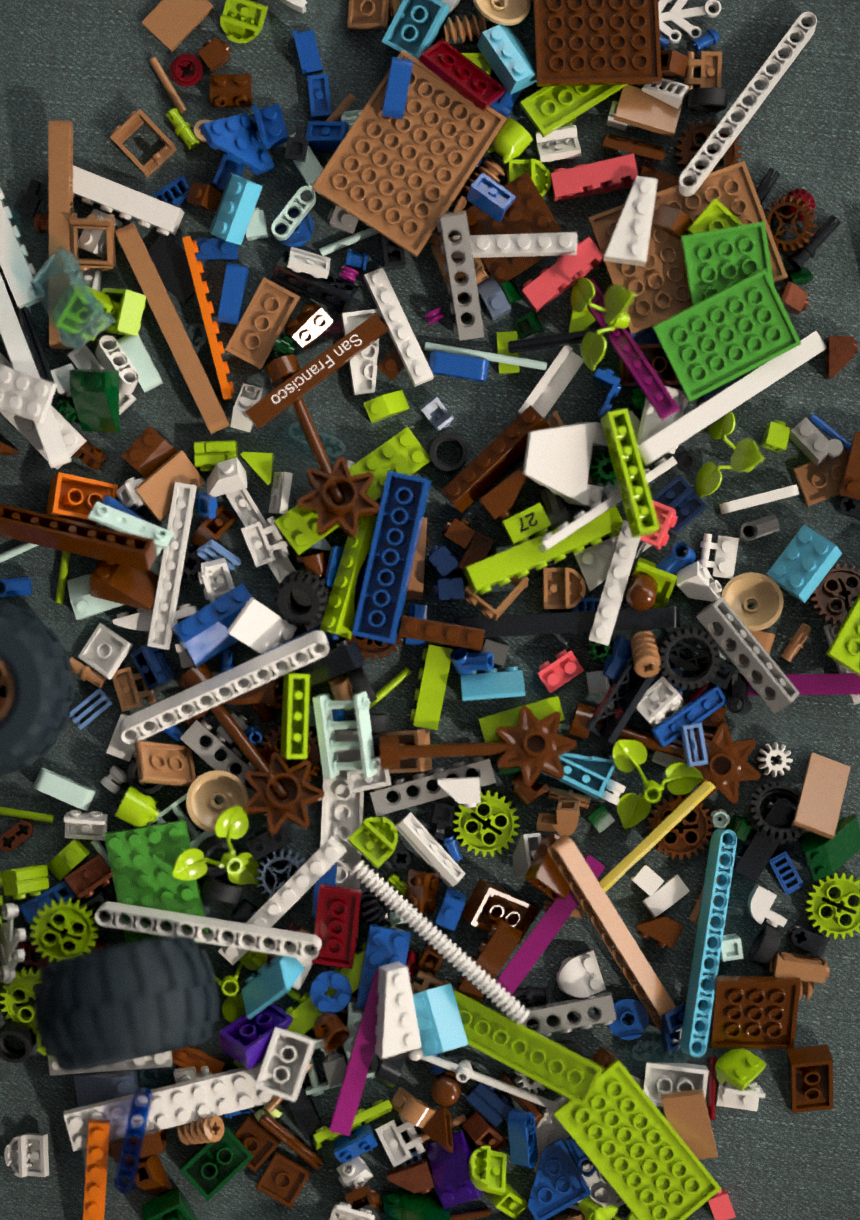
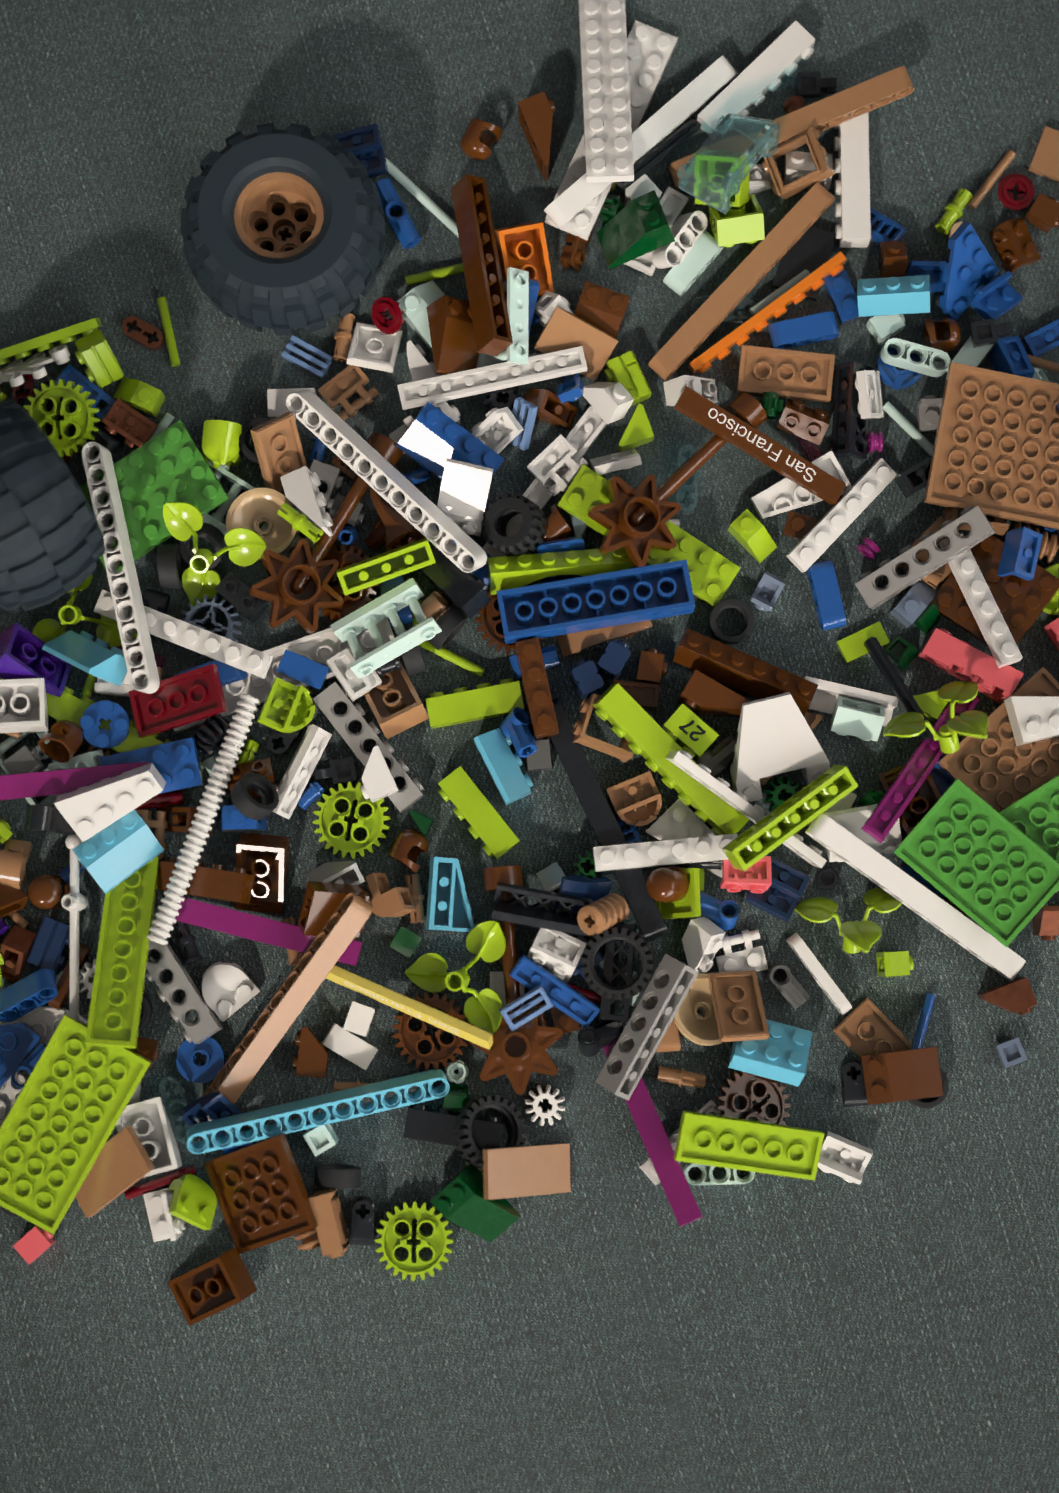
camera: 65 degrees right, 5 degrees down
light aqua beam [33,768,96,811] -> none
white bracket [63,810,108,841] -> none
white wheel [100,765,128,794] -> none
medium nougat window [110,109,177,178] -> none
dark blue brick [130,644,176,691] -> none
blue bush [345,249,369,271] -> none
reddish brown piece [380,706,577,788] -> none
light aqua piece [425,342,547,370] -> none
coral bracket [537,649,585,694] -> none
blue bracket [592,367,622,419] -> none
white wheel [601,778,626,805] -> none
white brick [748,884,787,928] -> none
blue slope [768,849,805,895] -> none
light grey hinge [789,417,843,466] -> none
none -> black tyre [231,773,279,820]
none -> blue tile [276,649,330,690]
none -> lime pin [277,502,323,543]
none -> white slope [280,466,333,537]
none -> dark red gear [371,296,405,334]
none -> medium nougat tile [708,970,770,1042]
none -> light aqua bar [749,269,810,316]
none -> light aqua brick [831,695,885,741]
none -> reddish brown helmet [923,318,961,352]

